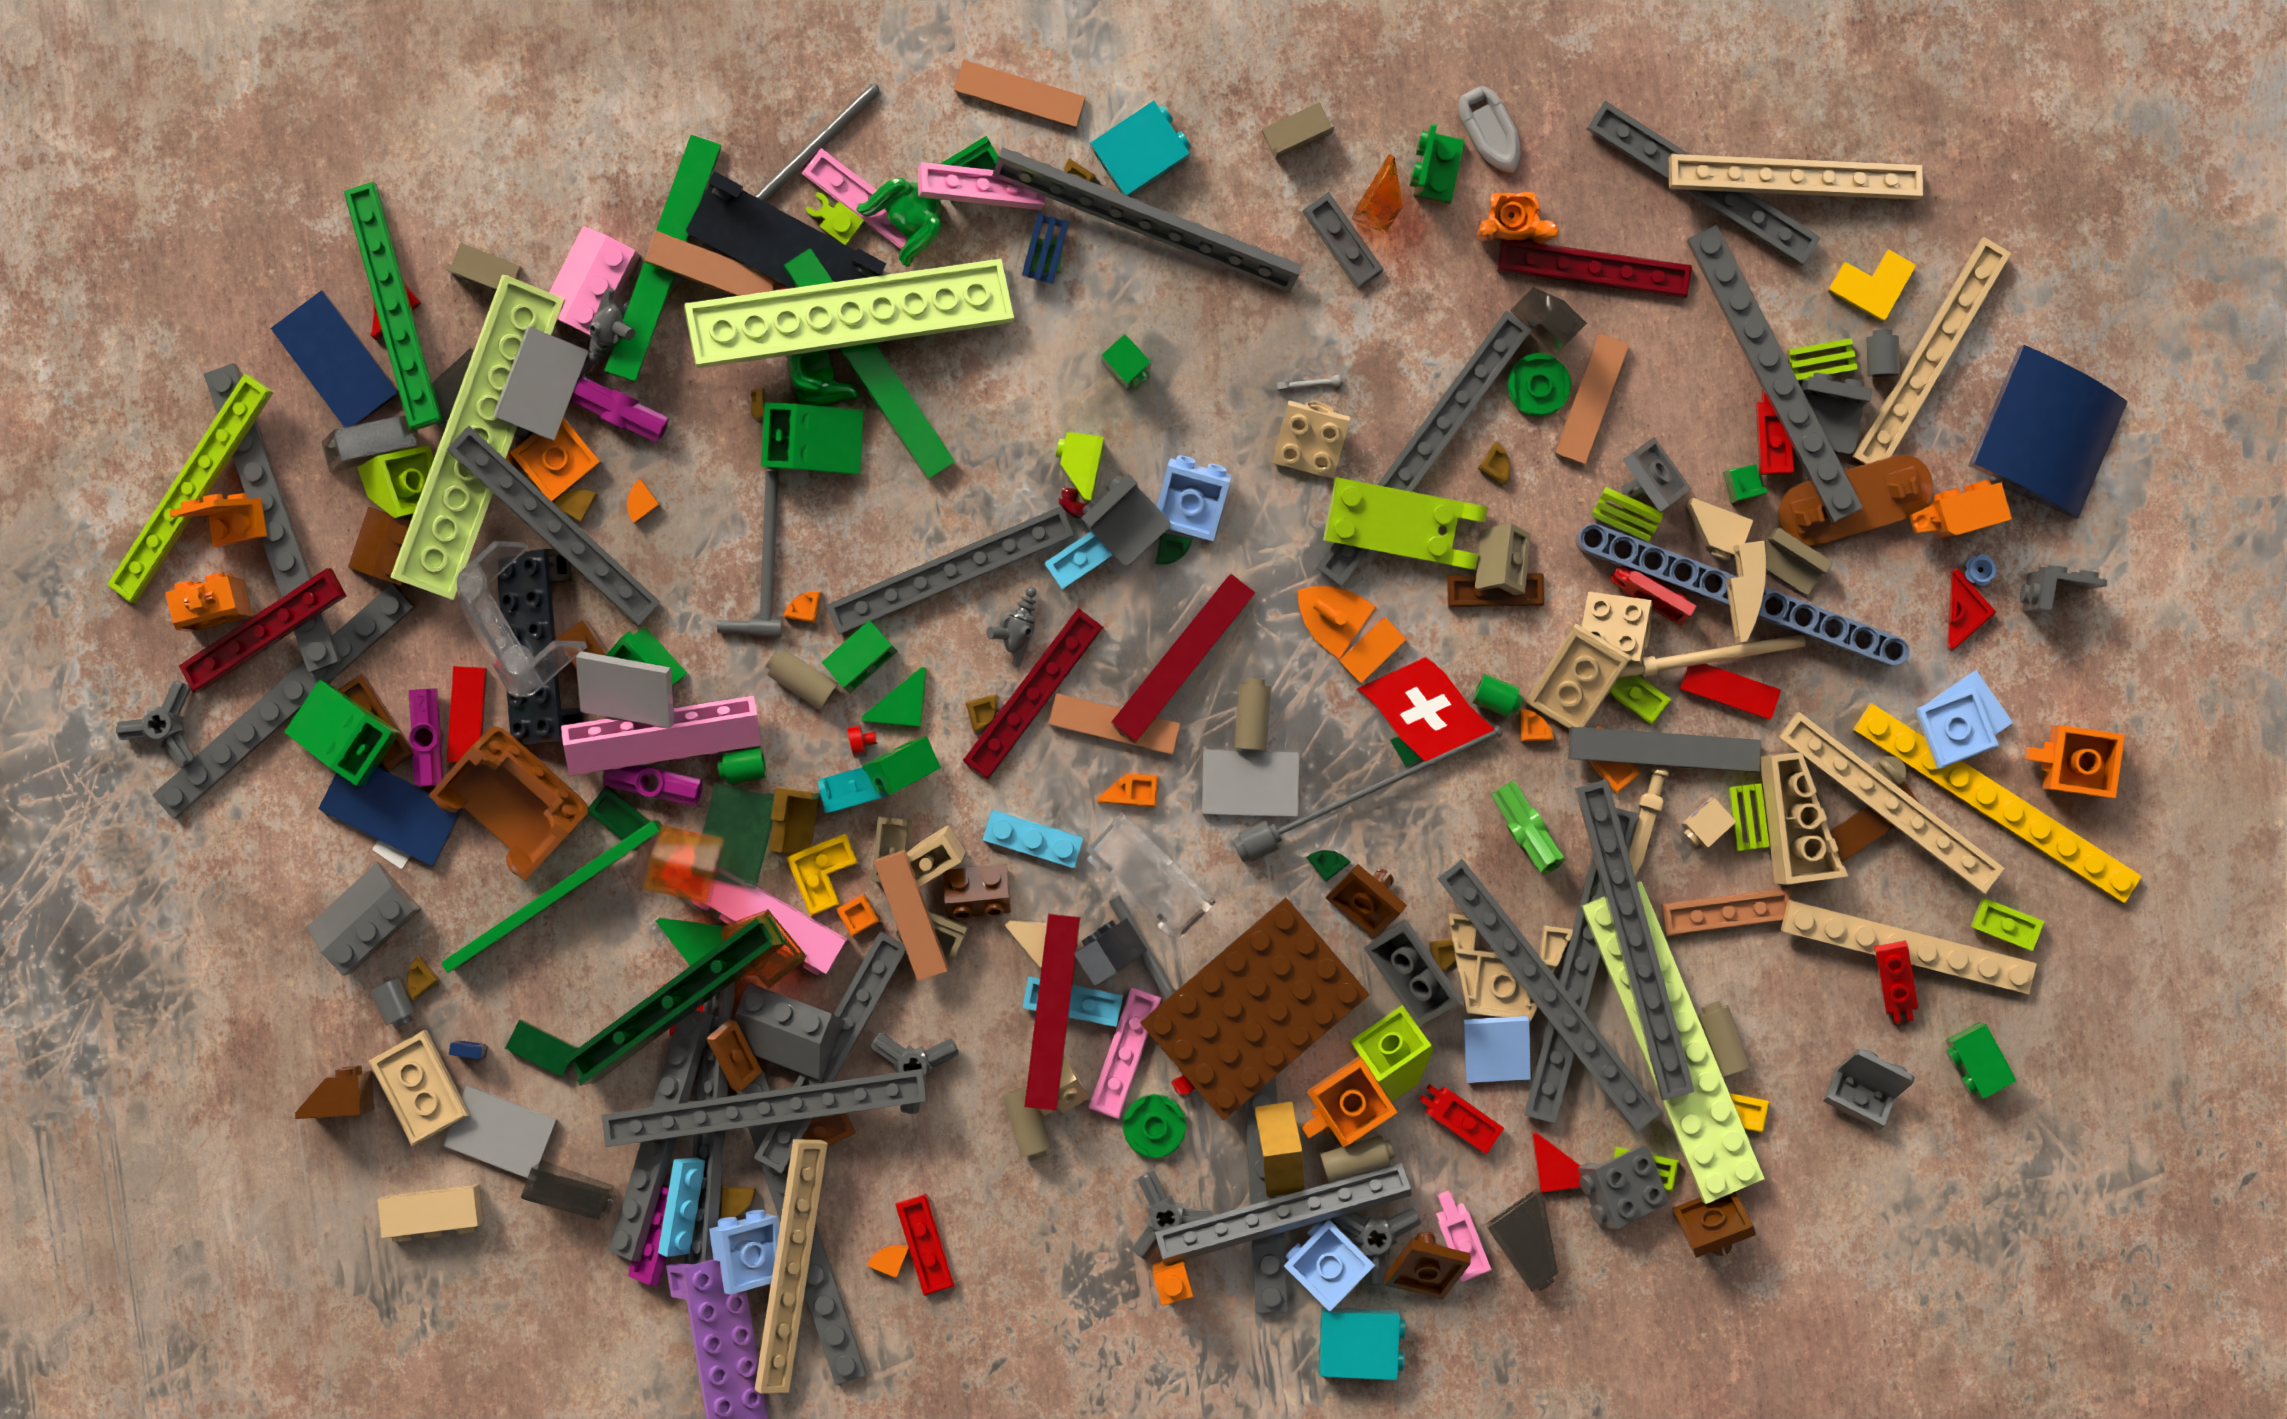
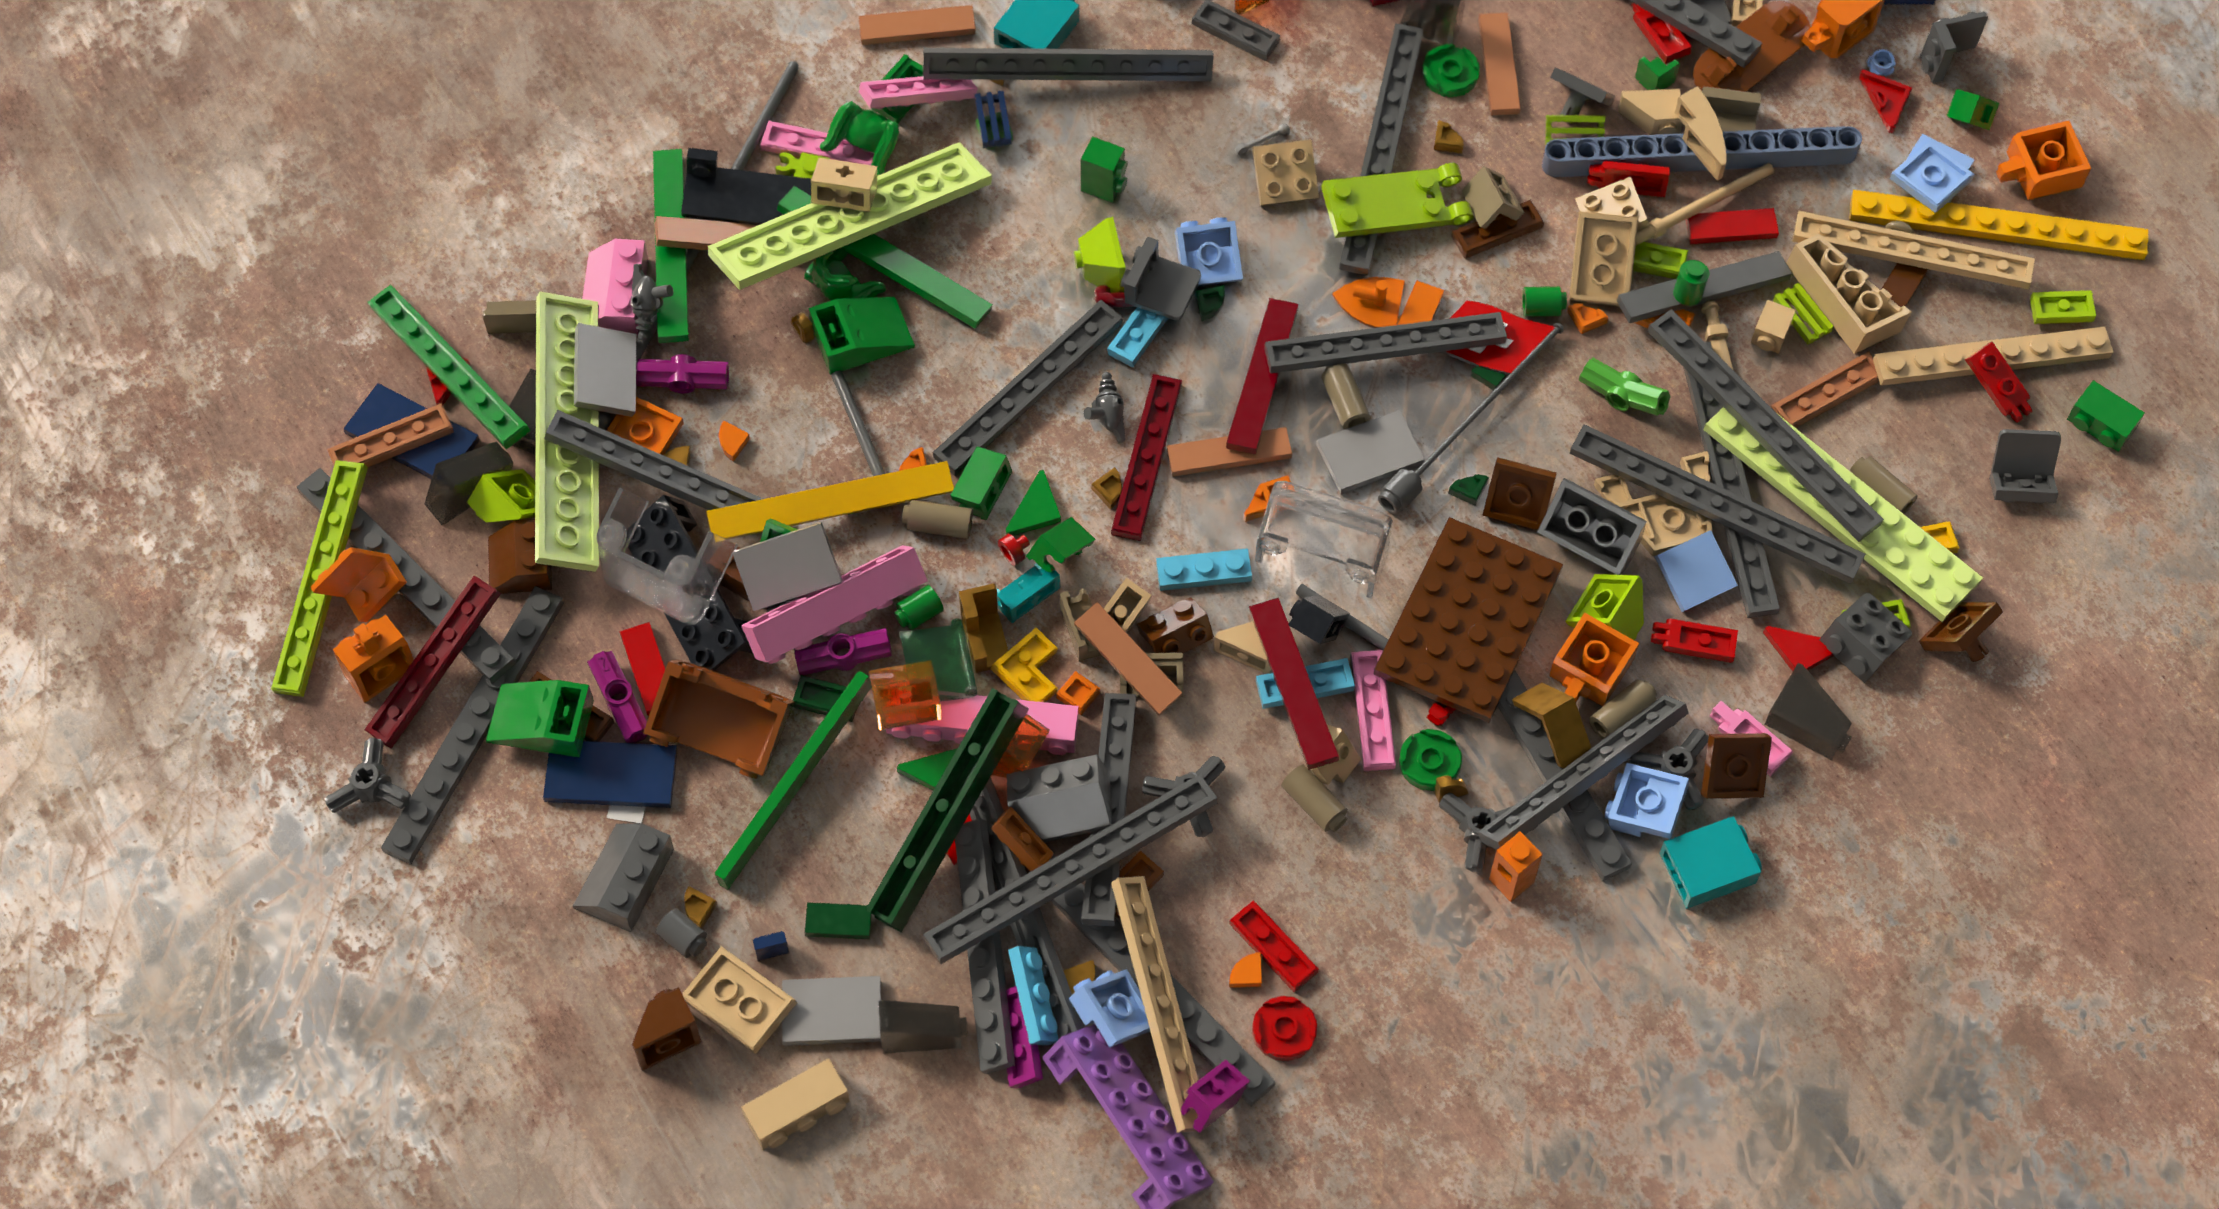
camera: 25 degrees left, 25 degrees down
none -> nougat tile [327,403,454,467]
none -> yellow tile [706,461,954,542]
none -> tan brick [811,158,877,212]
none -> magenta hinge [1181,1059,1250,1133]
none -> red tile [1252,996,1317,1062]
none -> dark grey plate [1264,312,1507,373]
none -> pearl gold tile [1435,776,1468,803]
none -> green brick [1673,260,1710,306]
none -> green panel [1947,89,2000,131]

